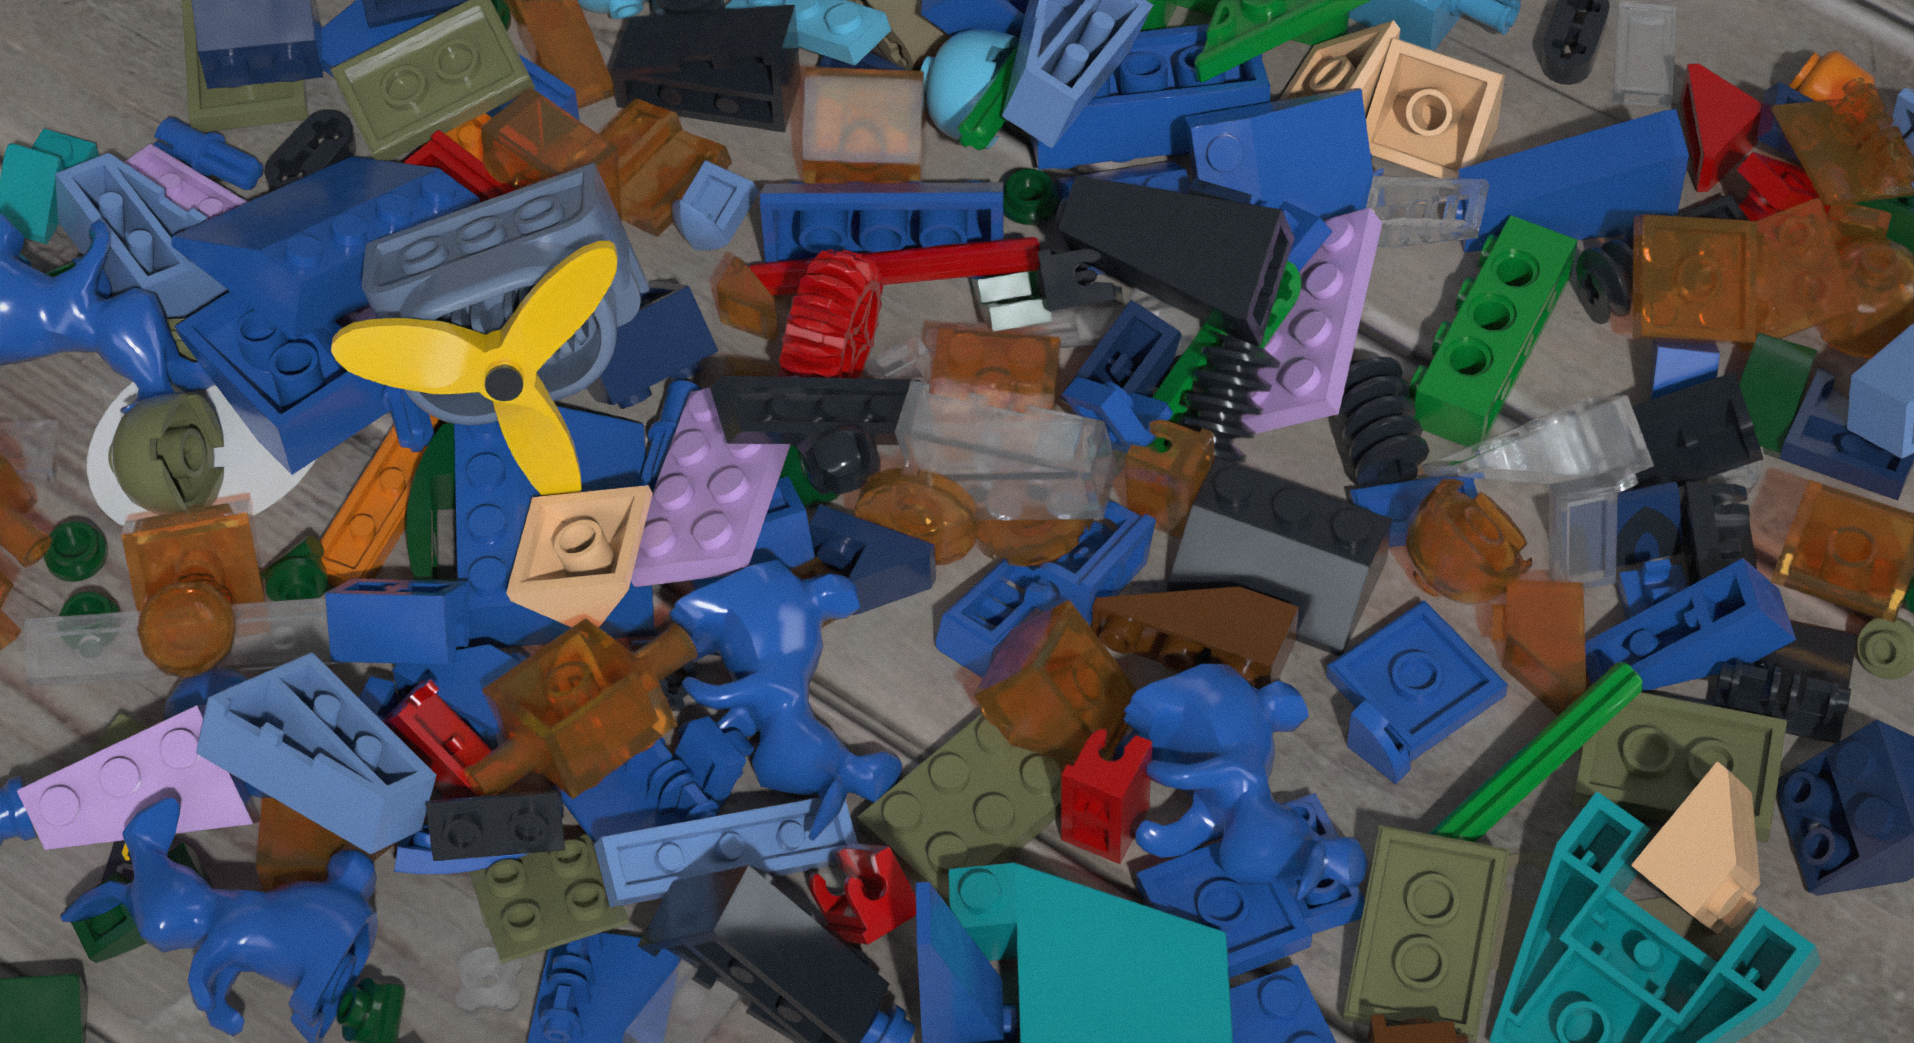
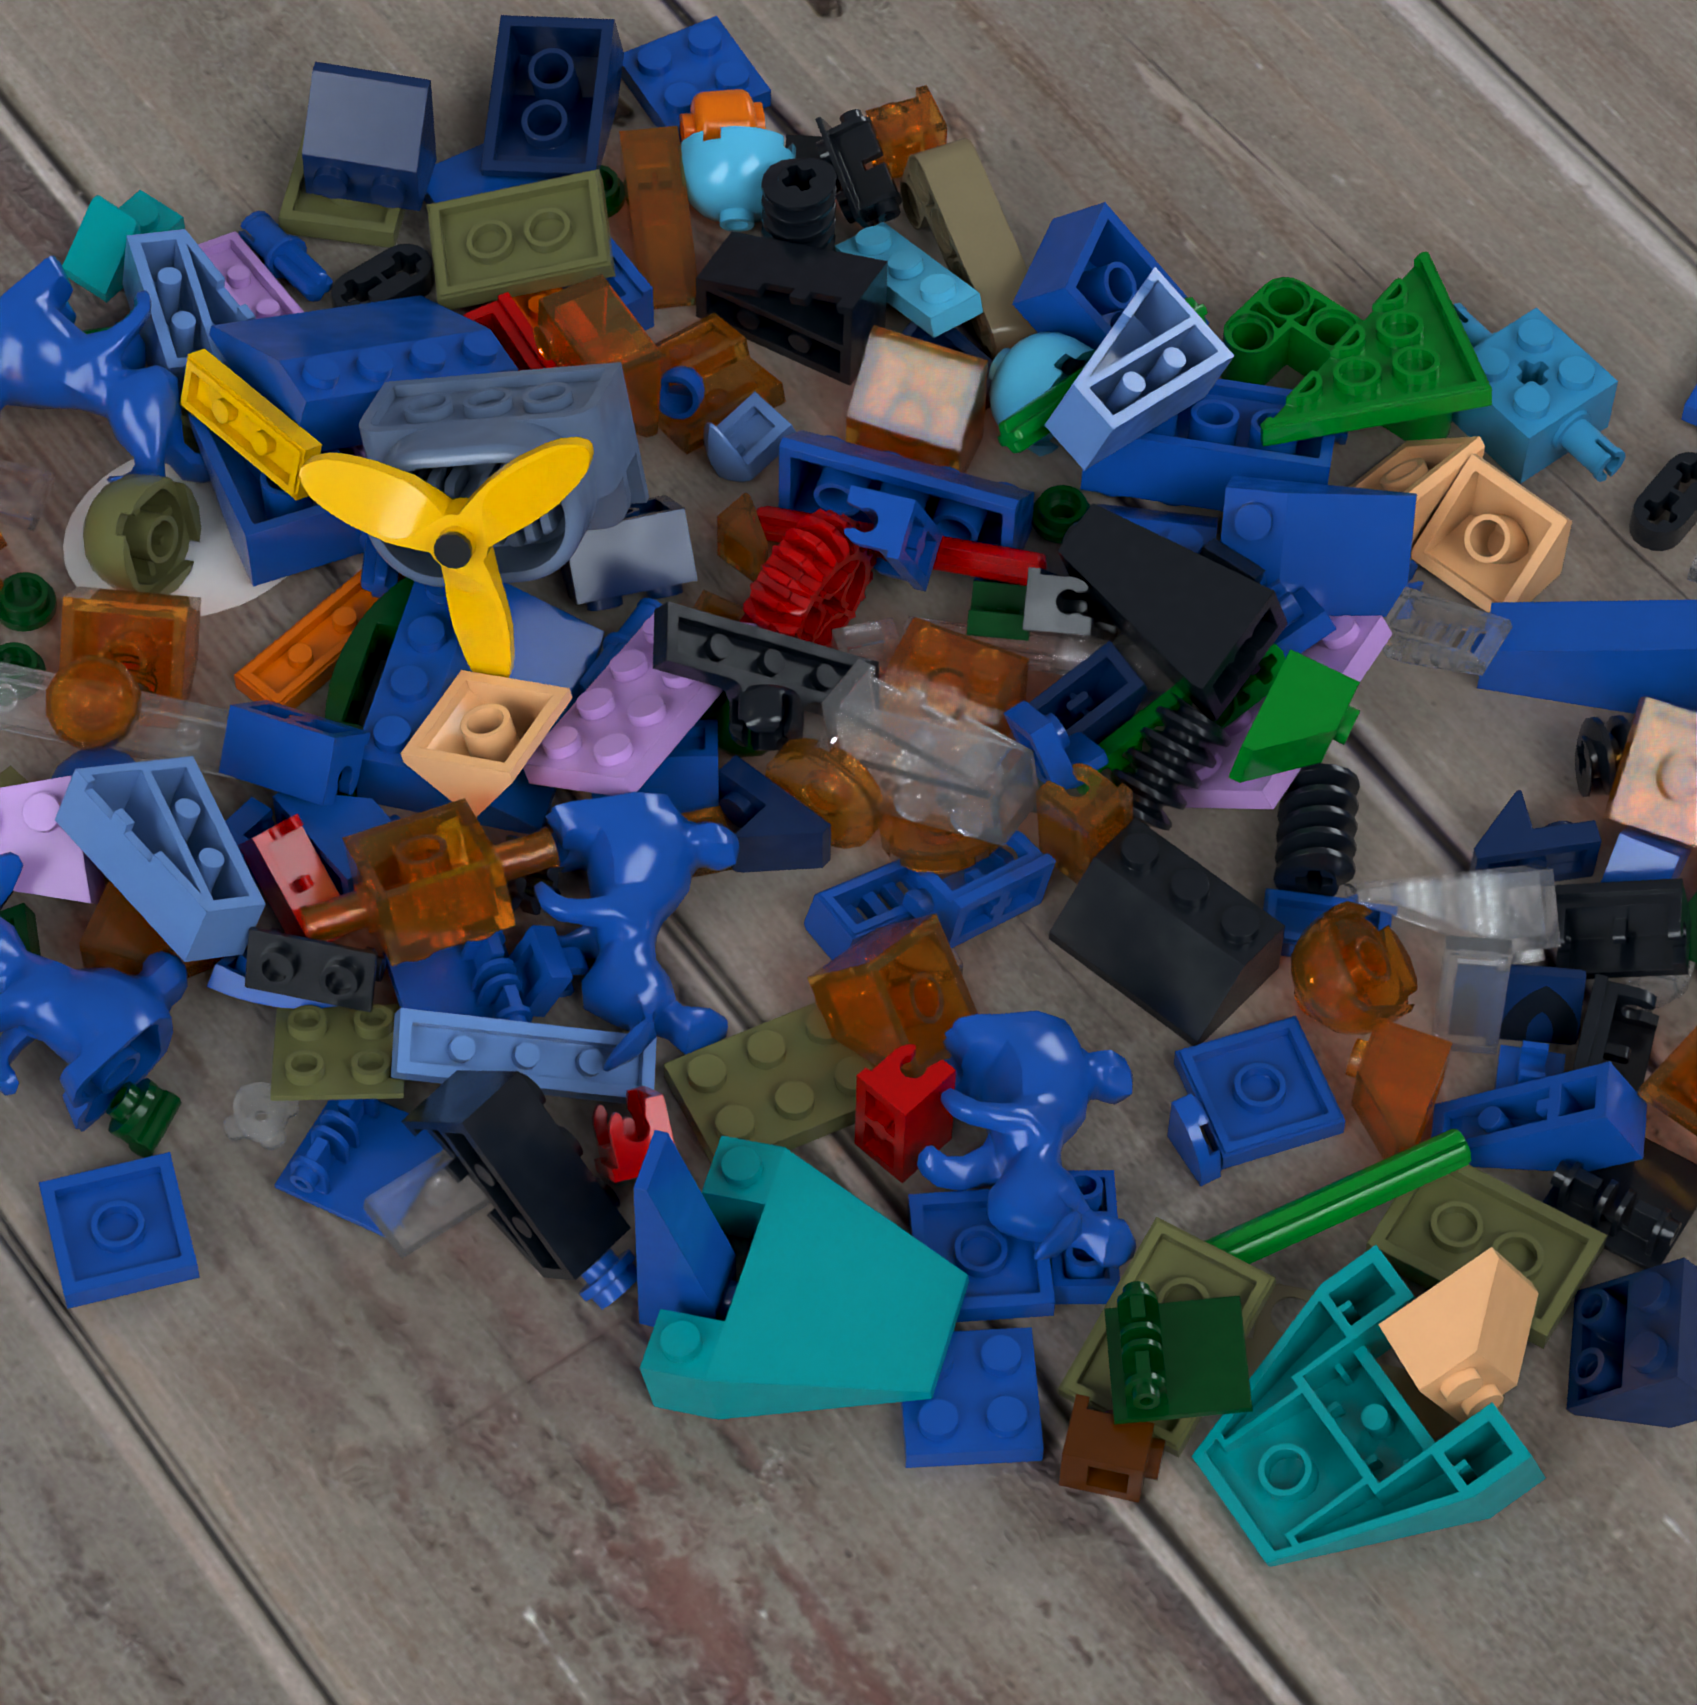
camera: 15 degrees right, 0 degrees up
dark green plate [262,535,329,608] -> none
reddish brown slope [1092,587,1299,689] -> none
green brick [1408,215,1578,452] -> none
none -> yellow tile [180,349,322,501]
none -> blue hinge [653,366,705,419]
none -> blue hinge [844,485,943,592]
none -> dark green hinge [1104,1281,1253,1425]
none -> green slope [1228,649,1361,783]
none -> dark blue slope [1467,790,1602,894]

